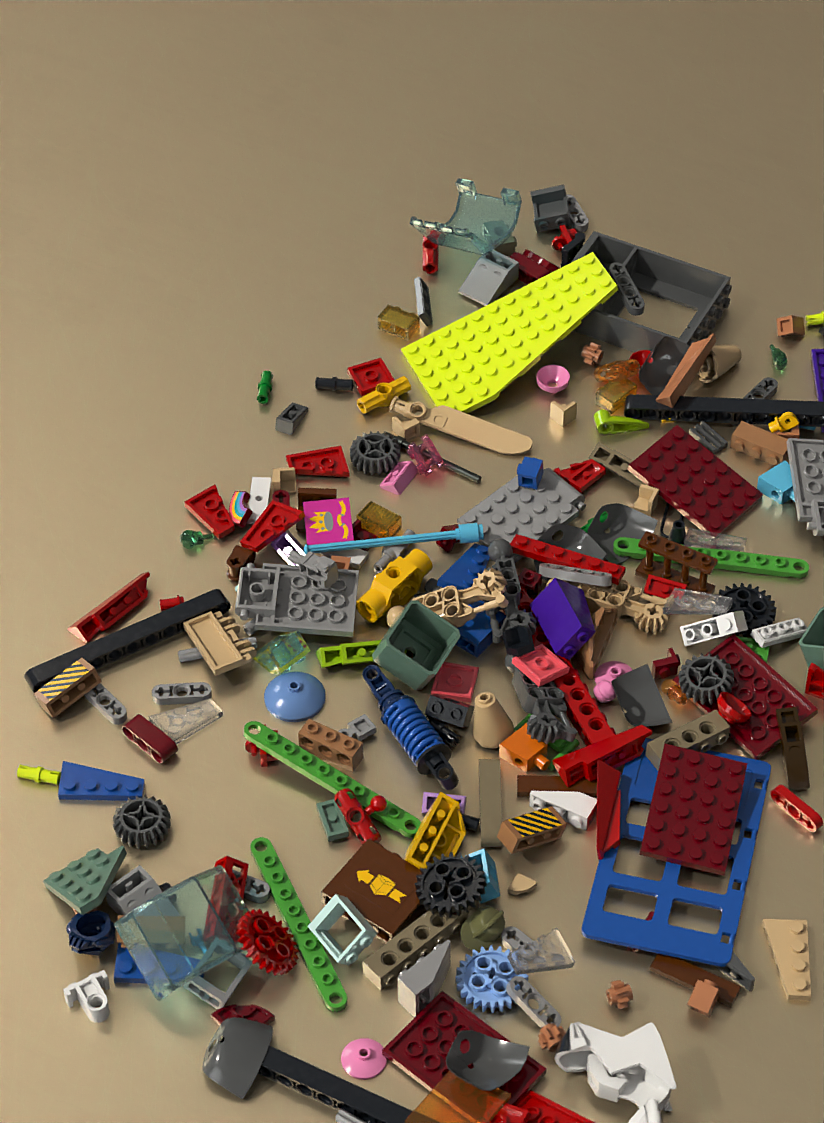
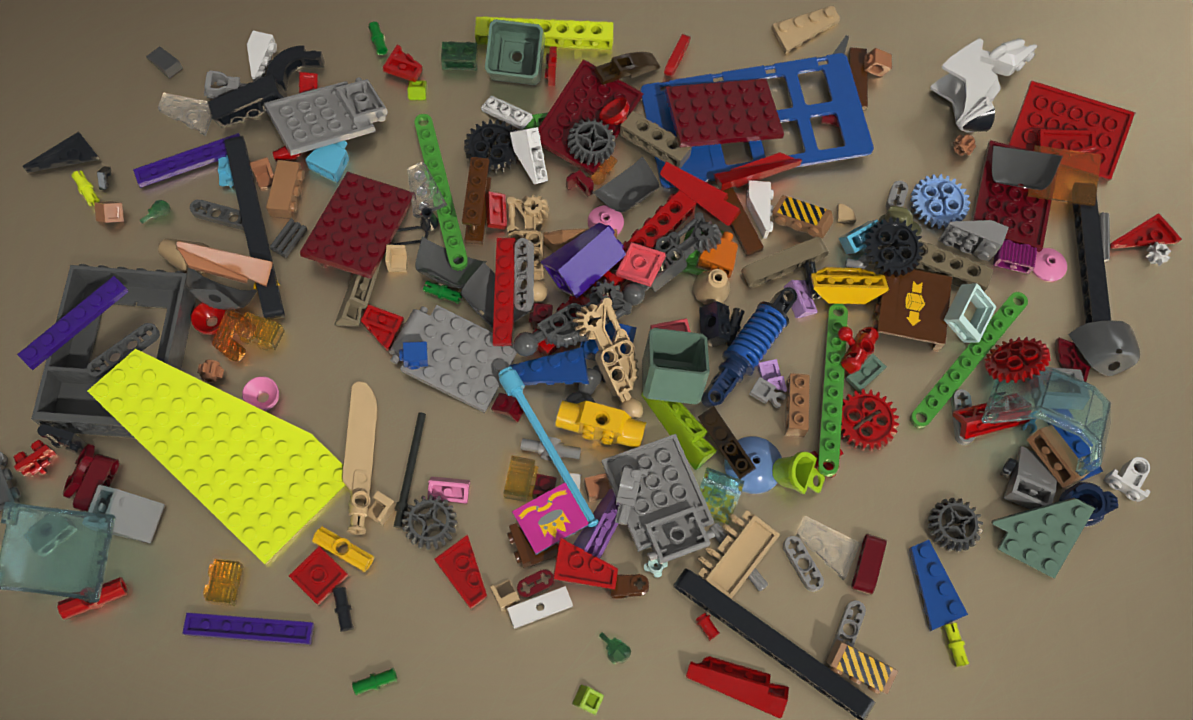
camera: 120 degrees left, 20 degrees up
red wing [184,484,235,539] -> none
tile [229,491,253,528] -> none
dark grey slope [275,403,309,435] -> none
clear pink brick [406,434,445,476] -> none
dark grey tile [414,277,432,326] -> none
black panel [502,625,535,657] -> none
light grey beam [506,976,561,1028] -> none
clear wing [507,927,575,975] -> none
tan panel [550,401,577,427] -> none
lime piece [593,410,649,434] -> none
bright pink piece [593,679,616,703] -> none
nougat gear [606,980,633,1010] -> none
clear wing [663,588,733,615] -> none
yellow piece [768,412,799,433] -> none
none -> dark purple plate [17,276,129,370]
none -> dark purple plate [182,613,314,645]
none -> lime slope [572,685,604,715]
none -> dark brown slope [698,406,757,479]
none -> lavender slope [758,359,787,393]
none -> lime container [772,452,825,494]
none -> red gear [841,389,899,451]
none -> magenta brick [993,240,1037,274]

